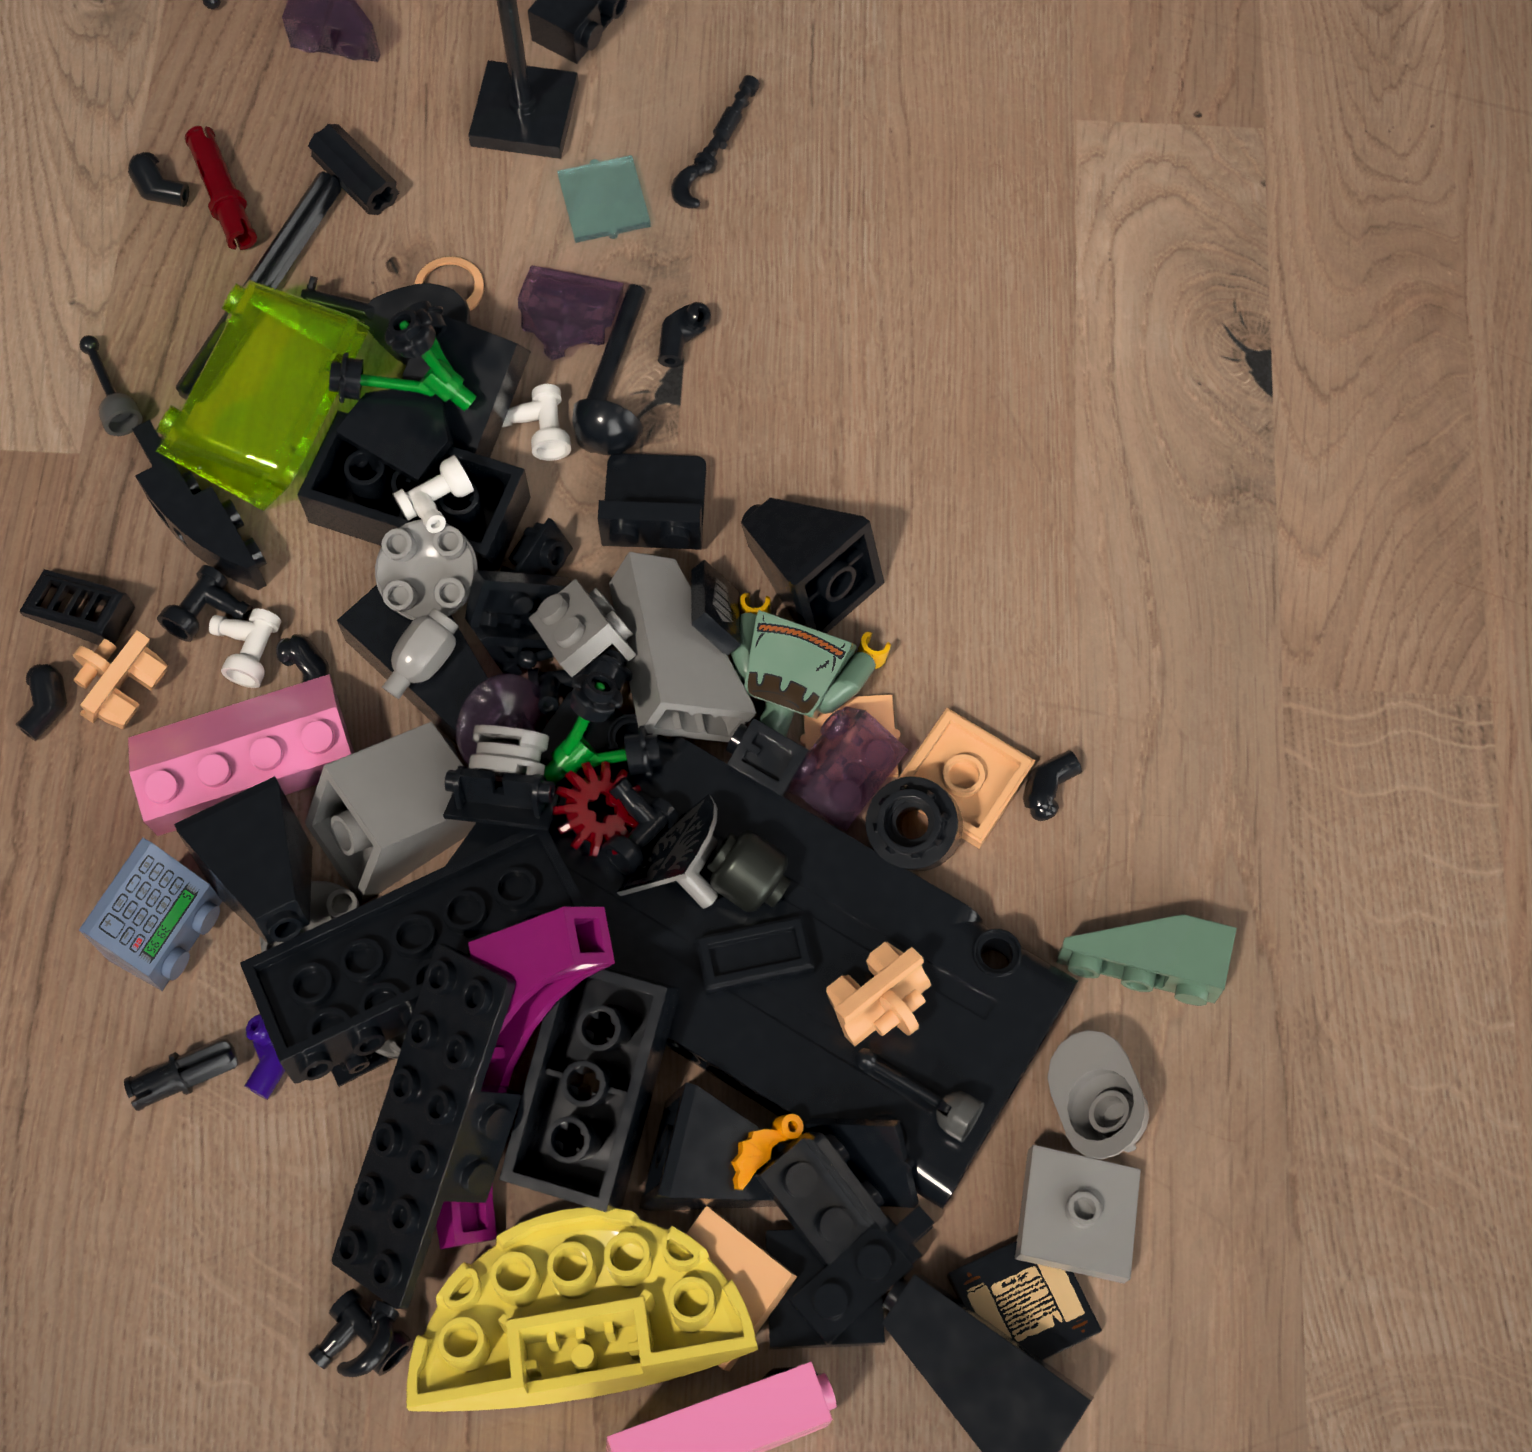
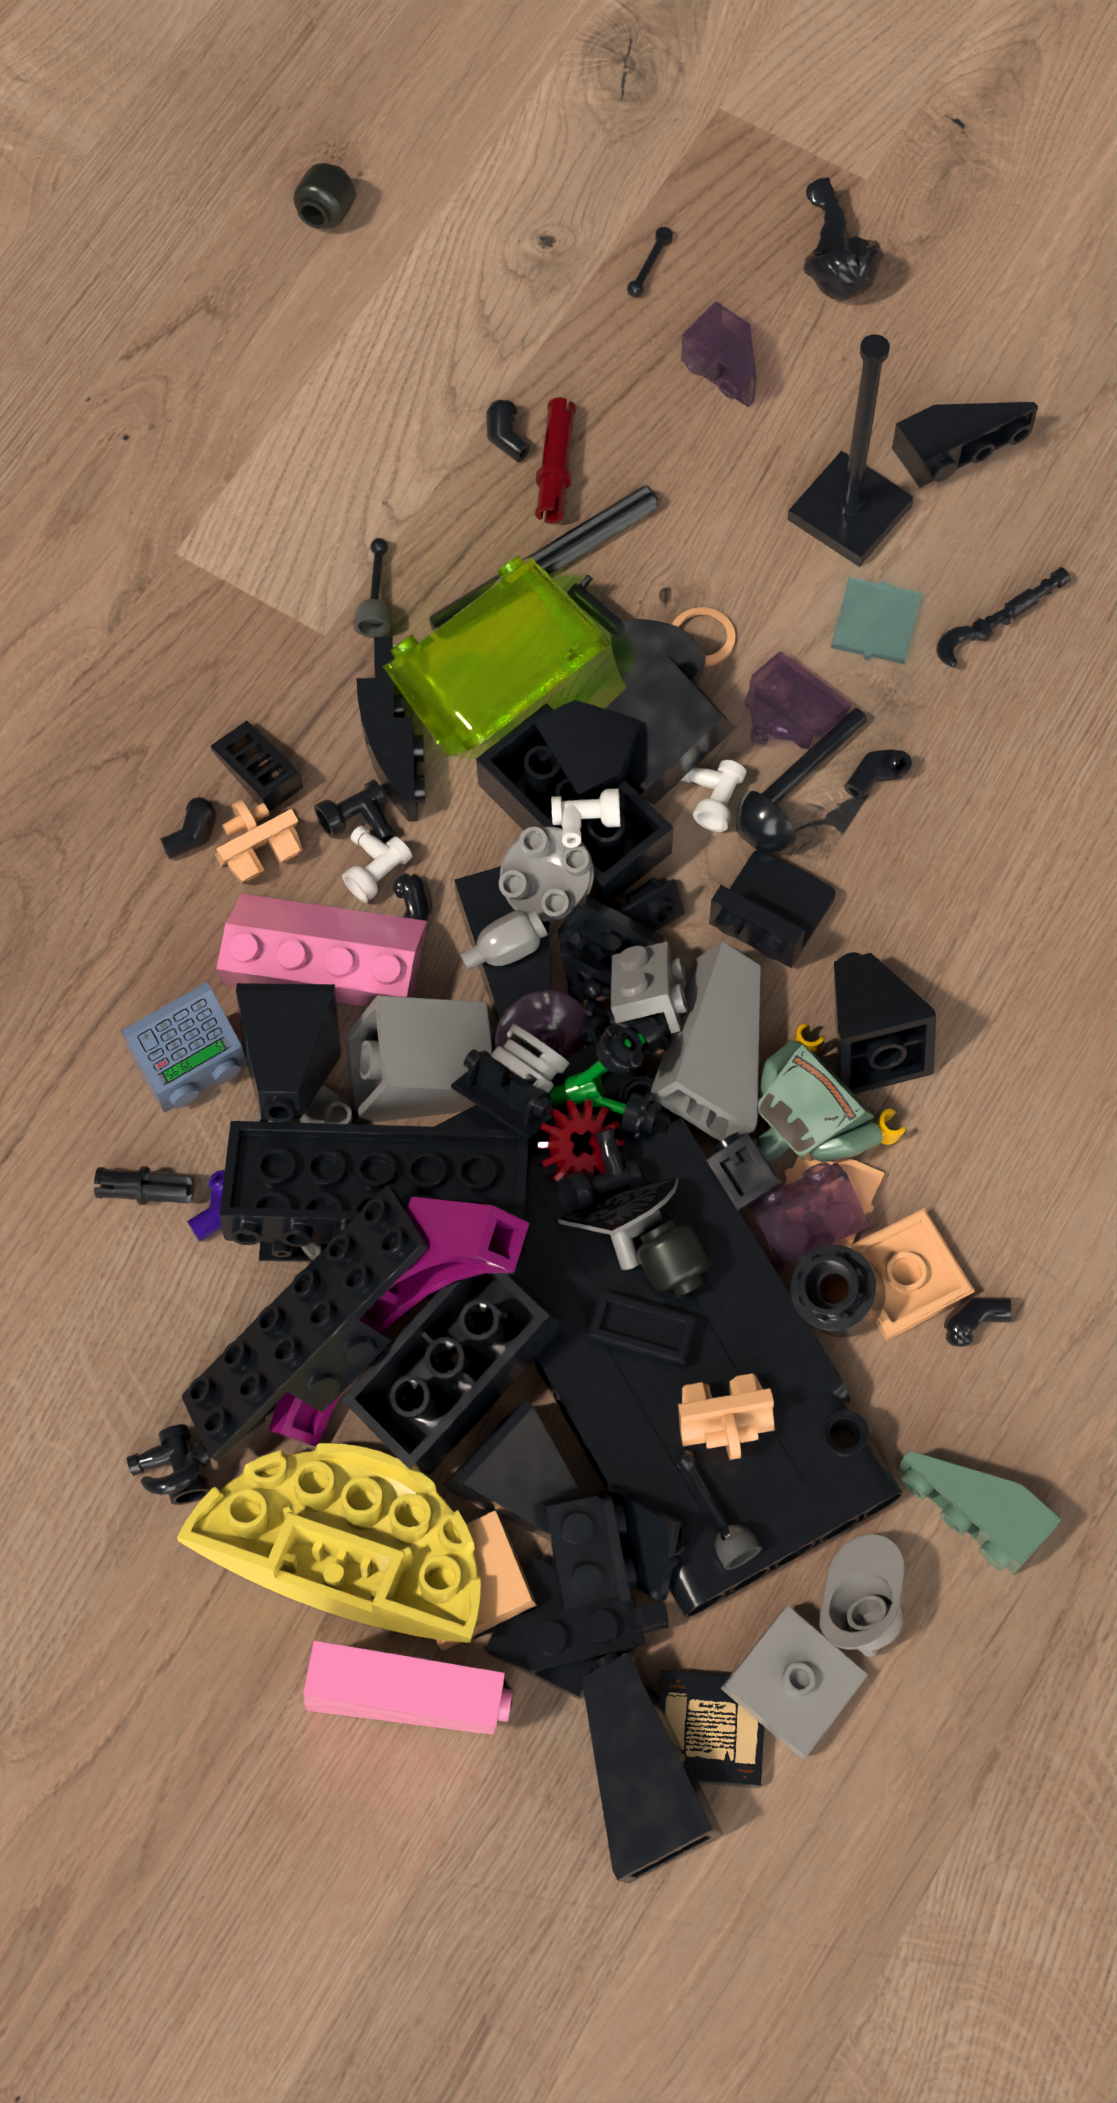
camera: 30 degrees right, 0 degrees up
black axle [308,124,399,215] -> none
plant [329,301,476,411] -> none
black tile [691,560,741,655] -> none
light orange piece [731,1114,804,1190] -> none

